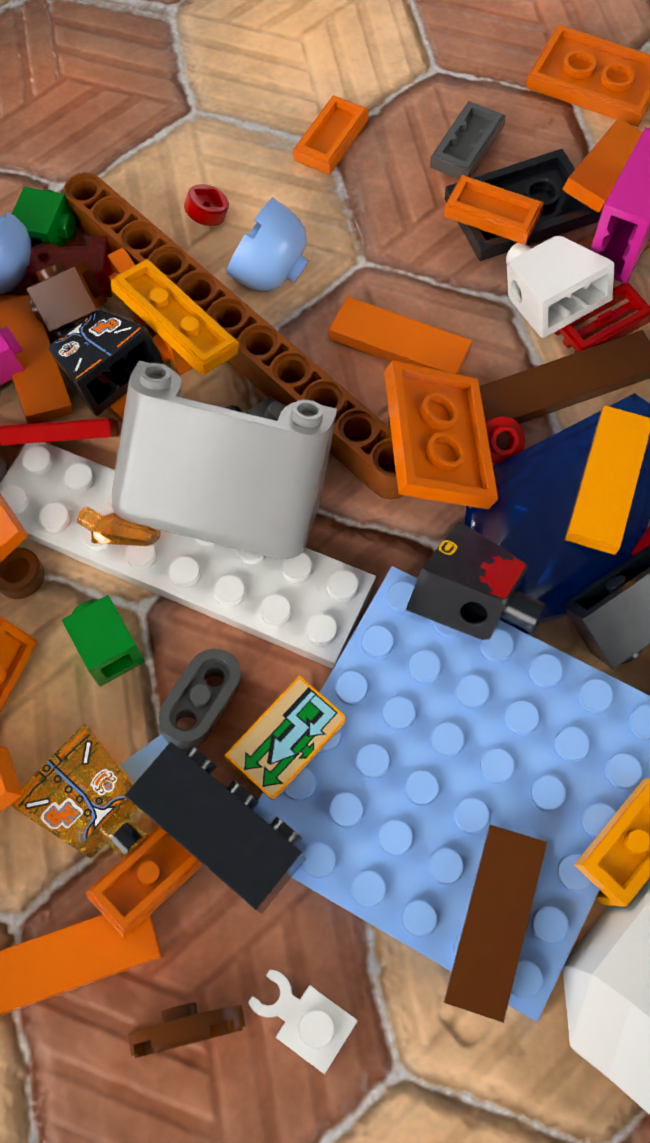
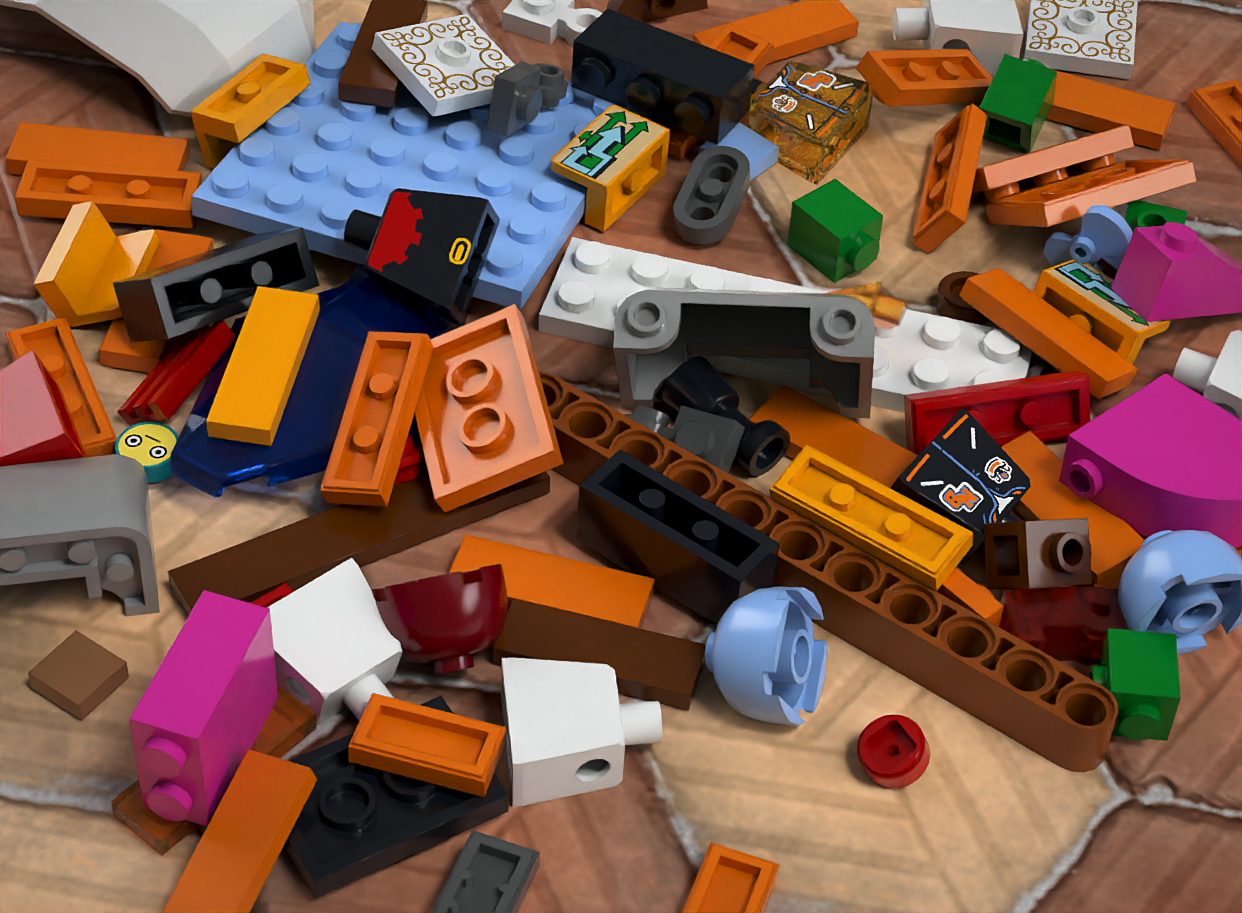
camera: 165 degrees right, 20 degrees down
none -> orange tile [320,331,434,507]
none -> white plate [372,14,515,117]
none -> dark red cylinder [372,564,508,675]
none -> dark grey plate [486,61,568,137]
none -> reddish brown tile [493,598,706,710]
none -> white torso [501,657,662,807]
none -> black brick [576,450,780,625]

